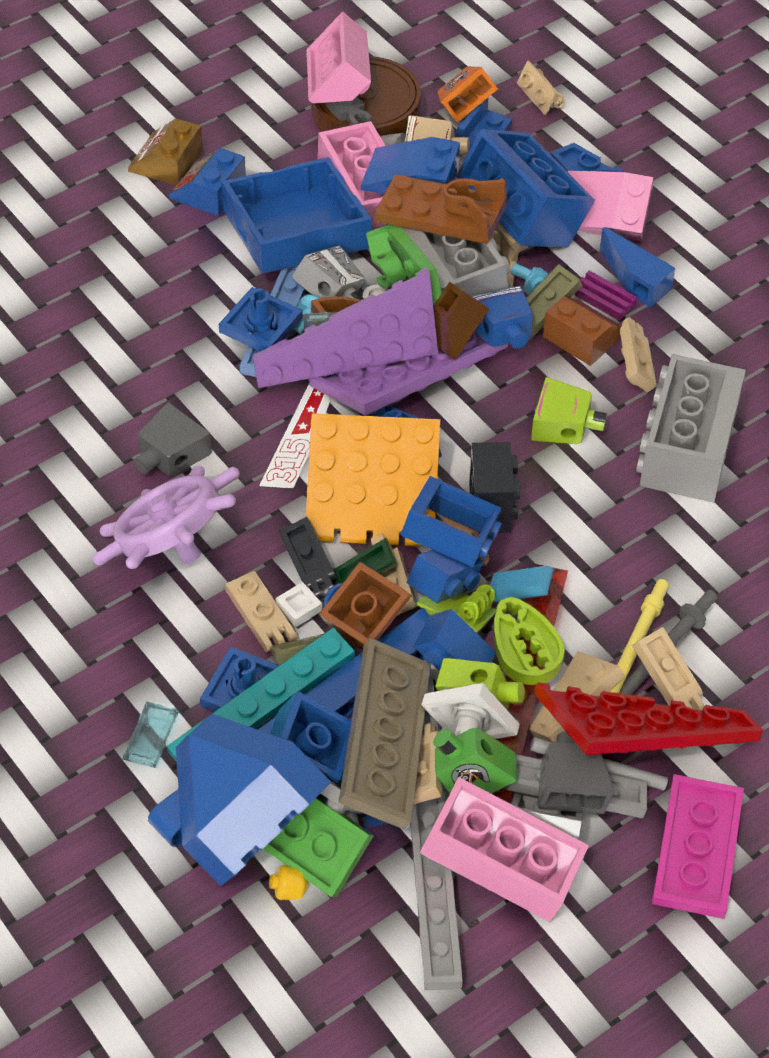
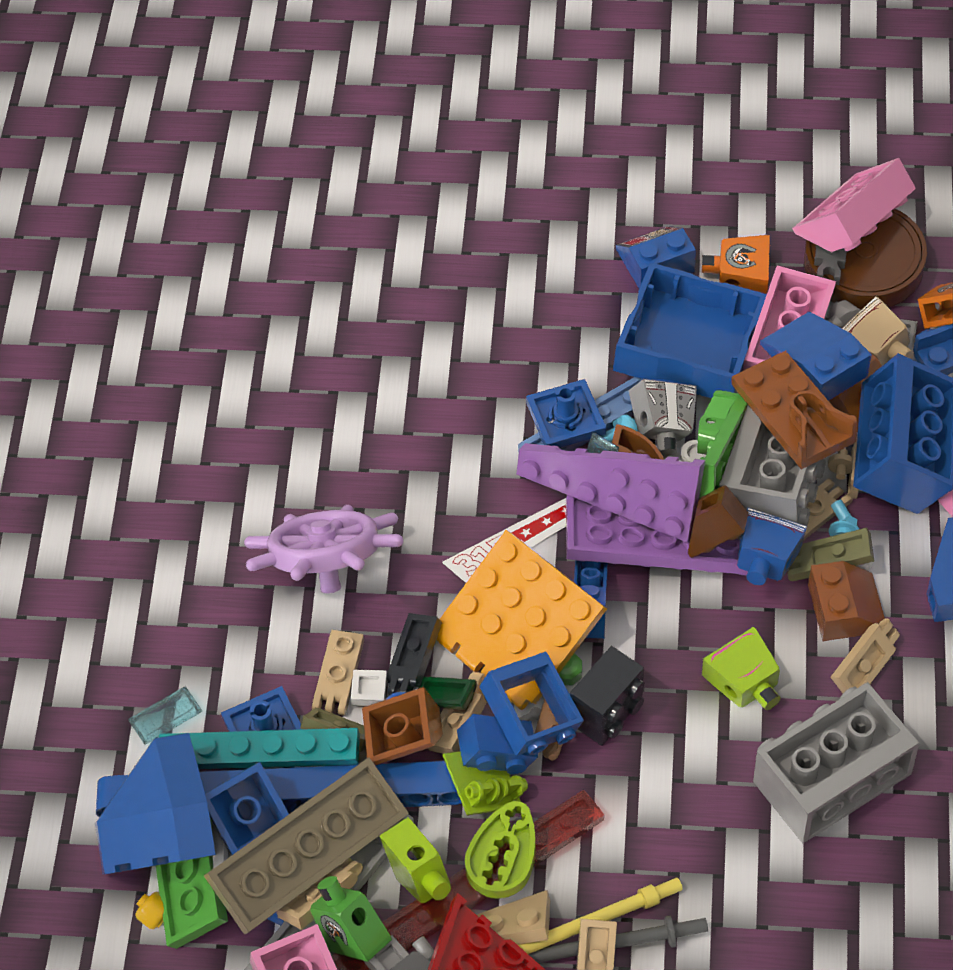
camera: 45 degrees right, 5 degrees up
pearl gold slope [128,118,203,185] -> none
dark grey torso [134,402,212,476] -> none
blue brick [413,609,496,672] -> none
white plate [422,683,520,739] -> none
dark azure tile [490,566,554,603] -> none
magenta tile [574,270,637,321] -> none
none -> orange torso [702,235,770,294]

